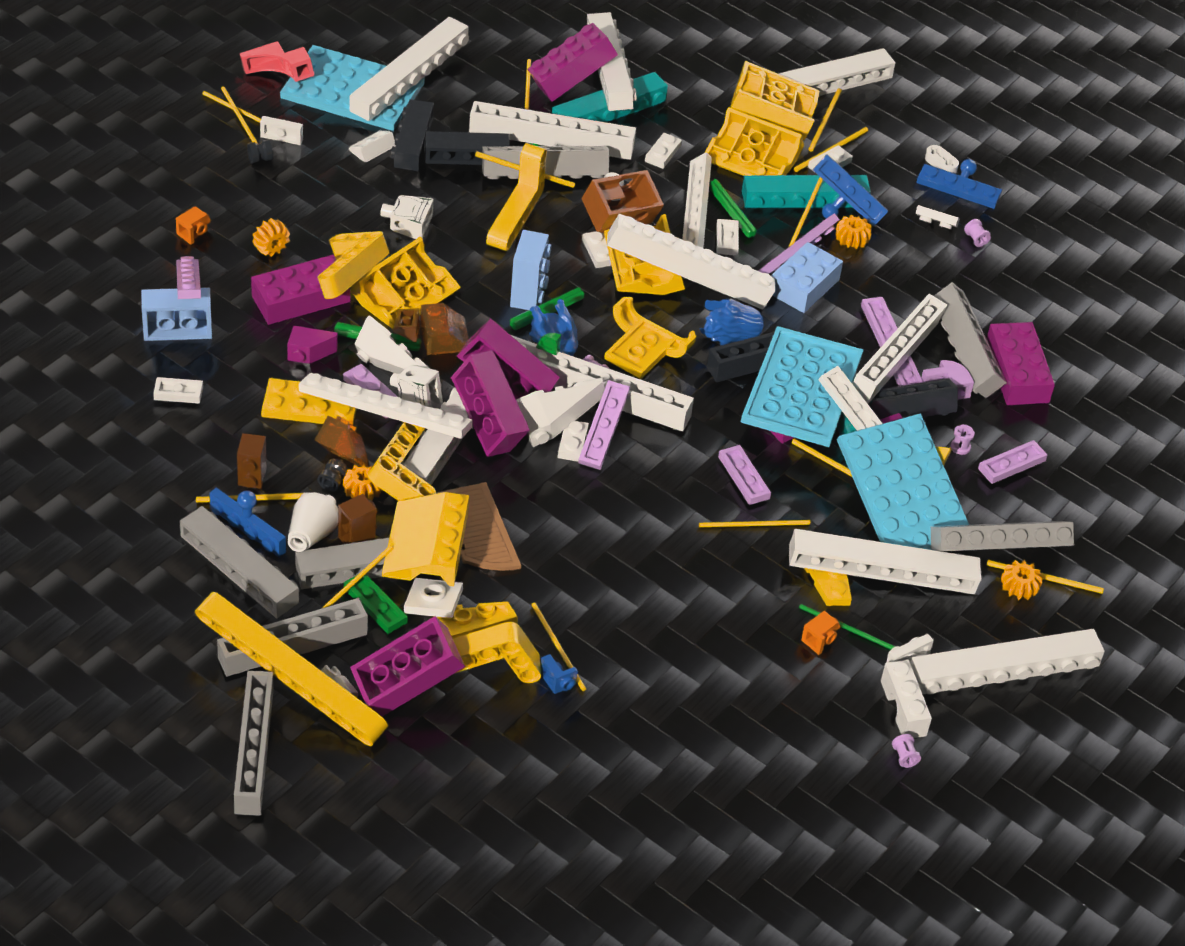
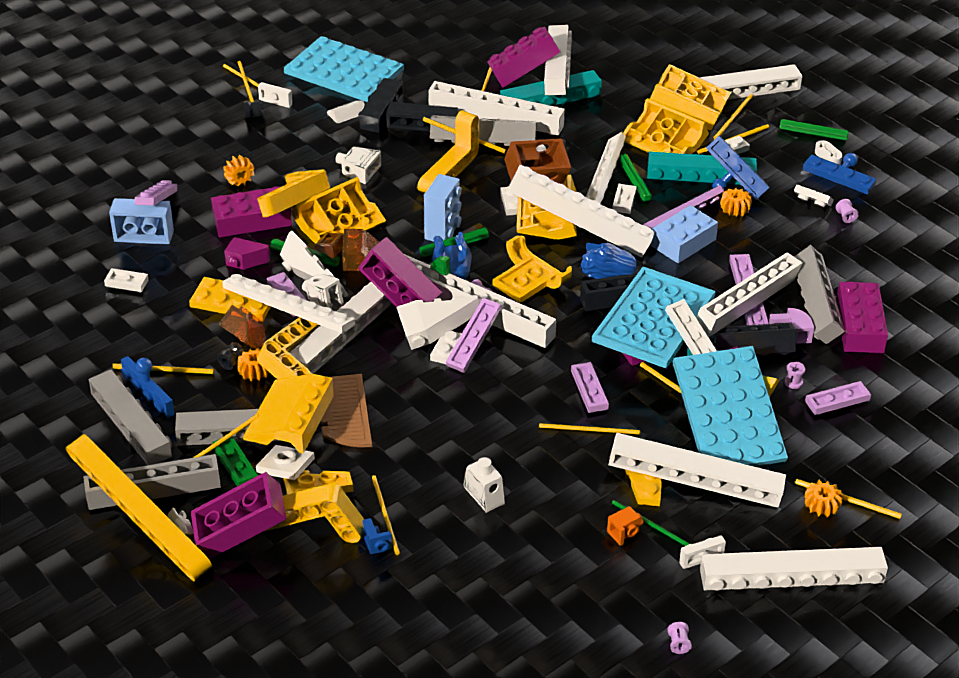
camera: 15 degrees right, 5 degrees down
orange brick [176,206,210,244] -> none
light grey brick [234,671,273,815] -> none
reddish brown brick [237,433,267,489] -> none
coral arch [240,41,315,82] -> none
white cone [288,492,338,552] -> none
reddish brown brick [338,494,377,544] -> none
white brick [350,17,469,121] -> none
magenta brick [451,350,530,457] -> none
white plate [645,133,682,169] -> none
yellow piece [789,177,823,247] -> none
white arch [881,660,932,738] -> none
light grey brick [930,521,1074,551] -> none
none -> white torso [464,457,505,513]
none -> green axle [780,119,849,141]

